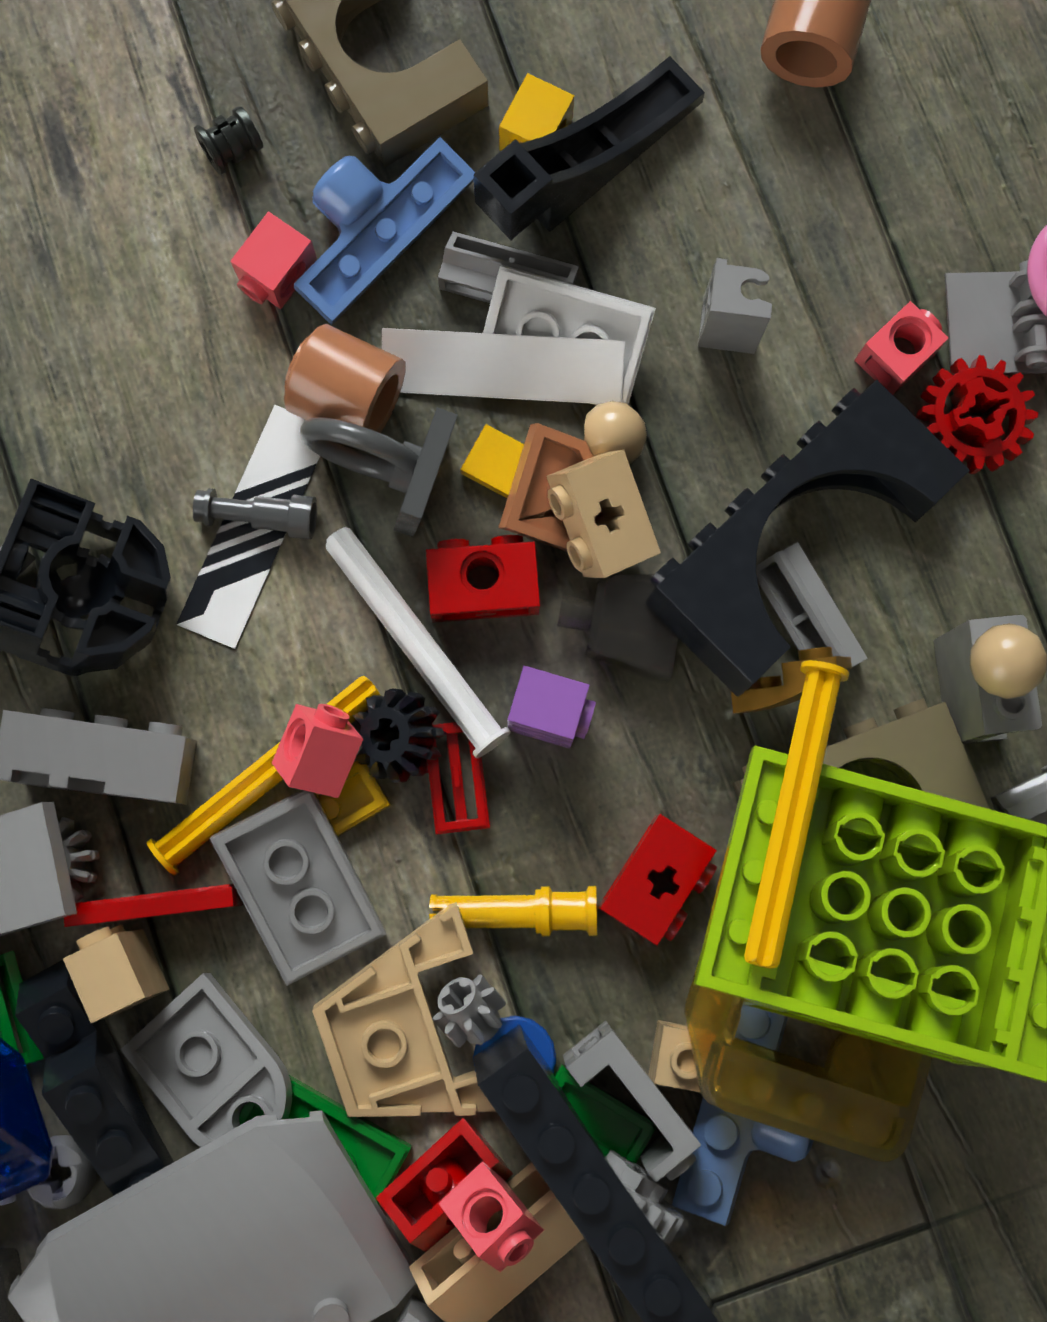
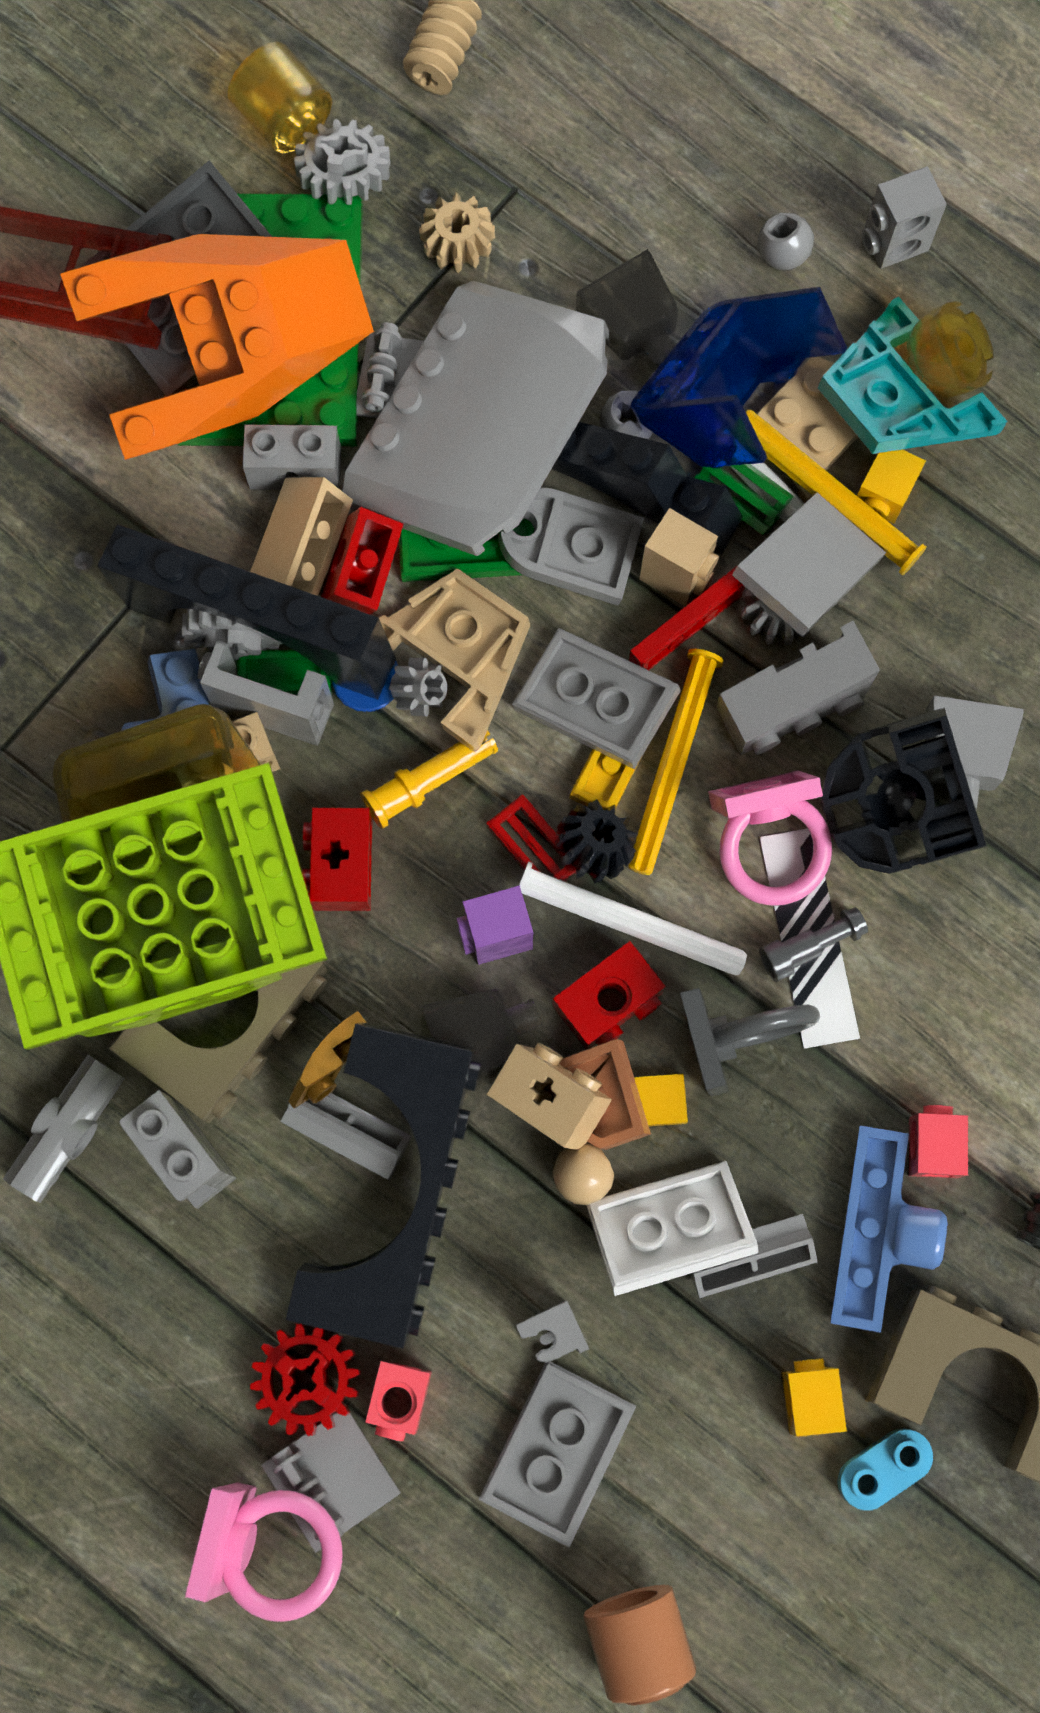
camera: 150 degrees right, 5 degrees down
coral brick [272,704,363,798] -> none
nougat piece [284,324,406,433] -> none
white sticker [382,328,625,404] -> none
coral brick [438,1162,544,1272] -> none
black arch [473,56,705,241] -> none
yellow axle [744,660,850,969] -> none
tan piece [970,623,1047,699] -> none
none -> light grey tile [479,1361,636,1547]
none -> bright pink tile [708,770,832,906]
none -> medium azure plate [838,1428,933,1510]

